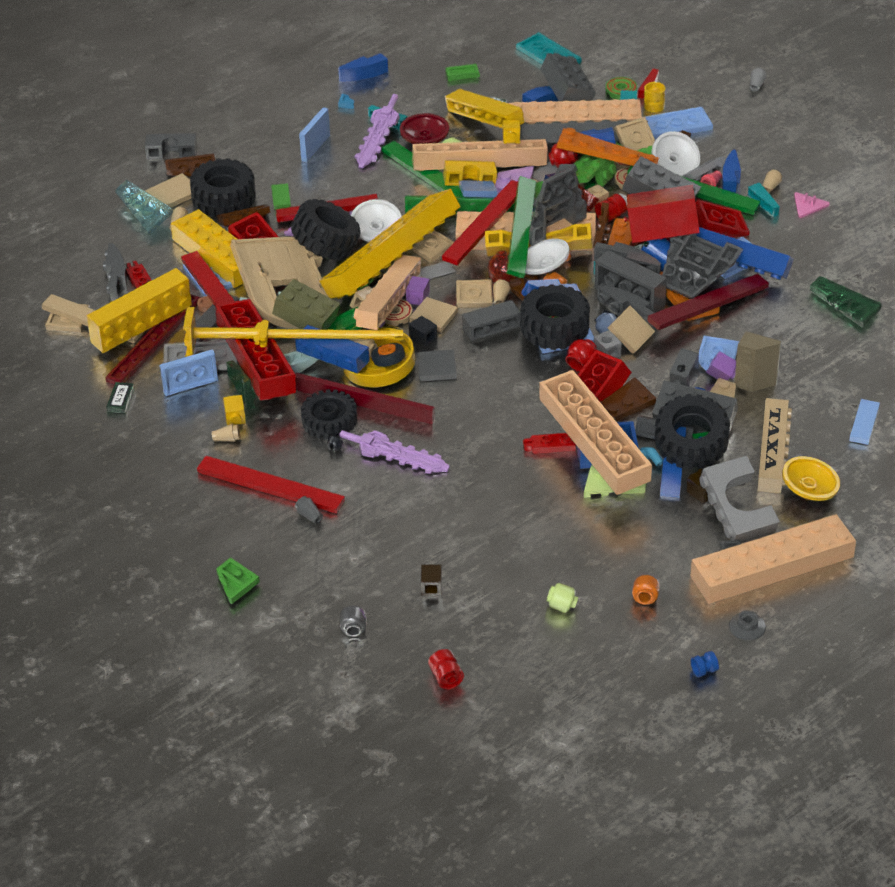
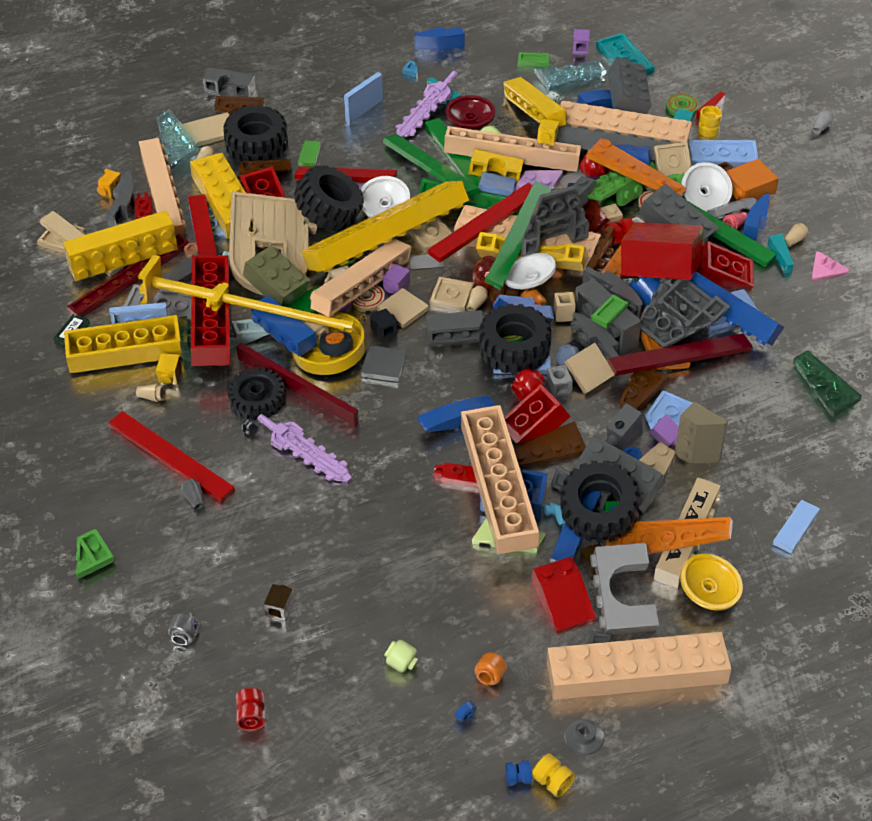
camera: 15 degrees right, 5 degrees up
none -> yellow brick [64,315,183,373]
none -> light orange brick [97,169,121,198]
none -> light nougat brick [139,138,187,238]
none -> green tile [383,134,479,196]
none -> blue slope [417,396,496,432]
none -> blue tile [454,701,477,722]
none -> red slope [532,556,596,633]
none -> yellow wheel [532,753,576,798]
none -> clear light blue wing [534,61,606,91]
none -> tan brick [554,292,575,322]
none -> medium lavender brick [573,29,590,54]
none -> bright green tile [591,295,628,329]
none -> orange wing [606,517,733,554]
none -> reddish brown wing [619,369,668,411]
none -> orange brick [726,159,779,200]

